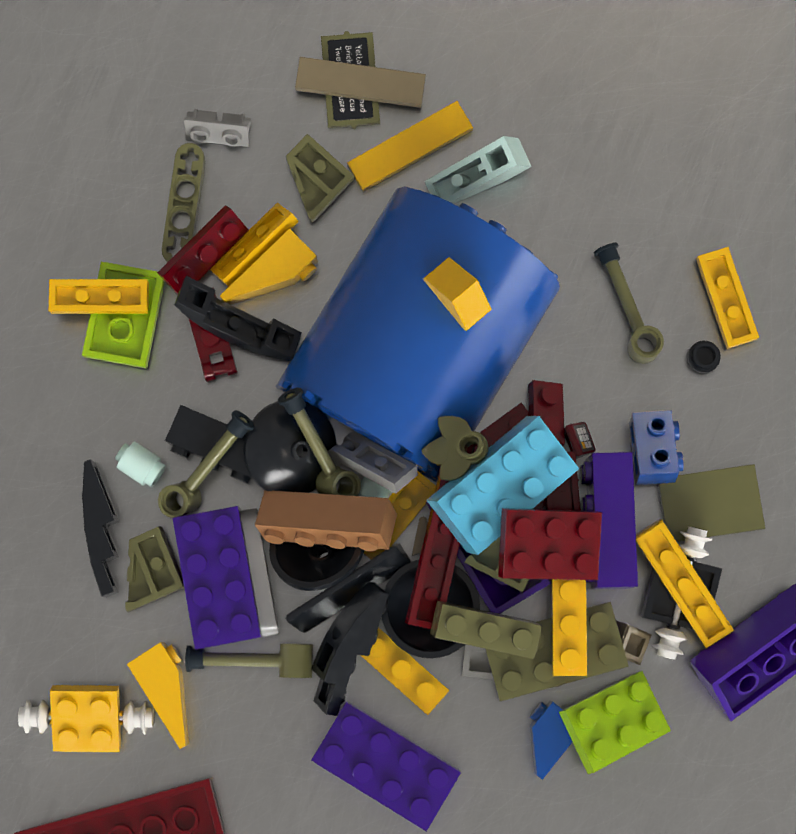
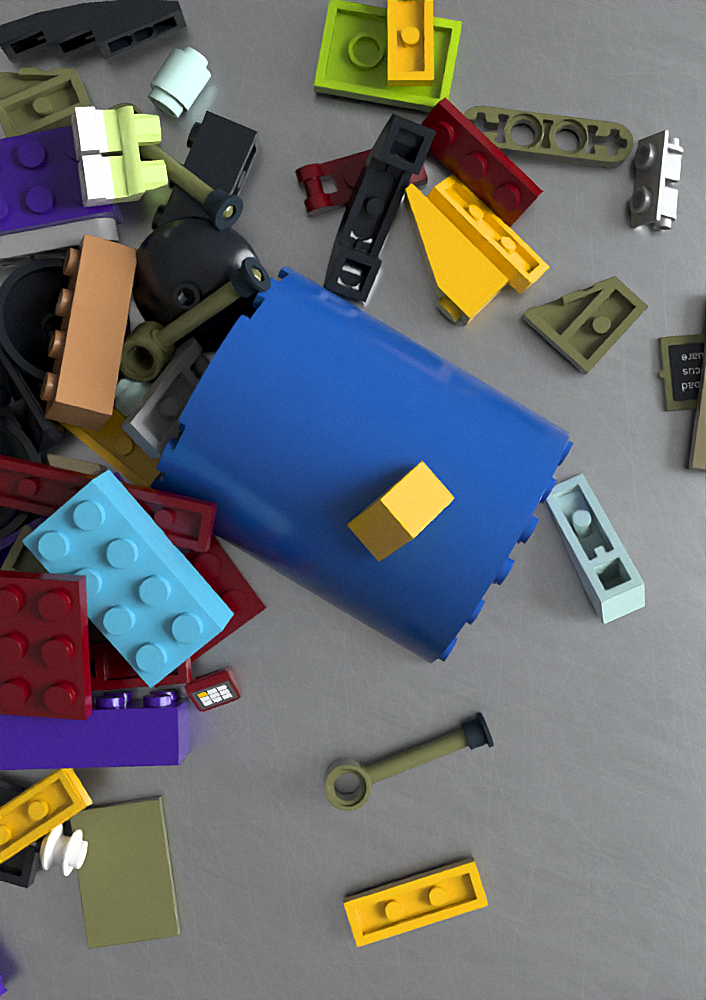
camera: 90 degrees right, 5 degrees up
yellow tile [347,101,473,192] -> none
olive plate [421,416,489,480] -> none
dark red plate [528,380,565,447] -> none
blue brick [629,410,684,485] -> none
black plate [688,340,721,373] -> none
none -> hips [71,106,168,207]

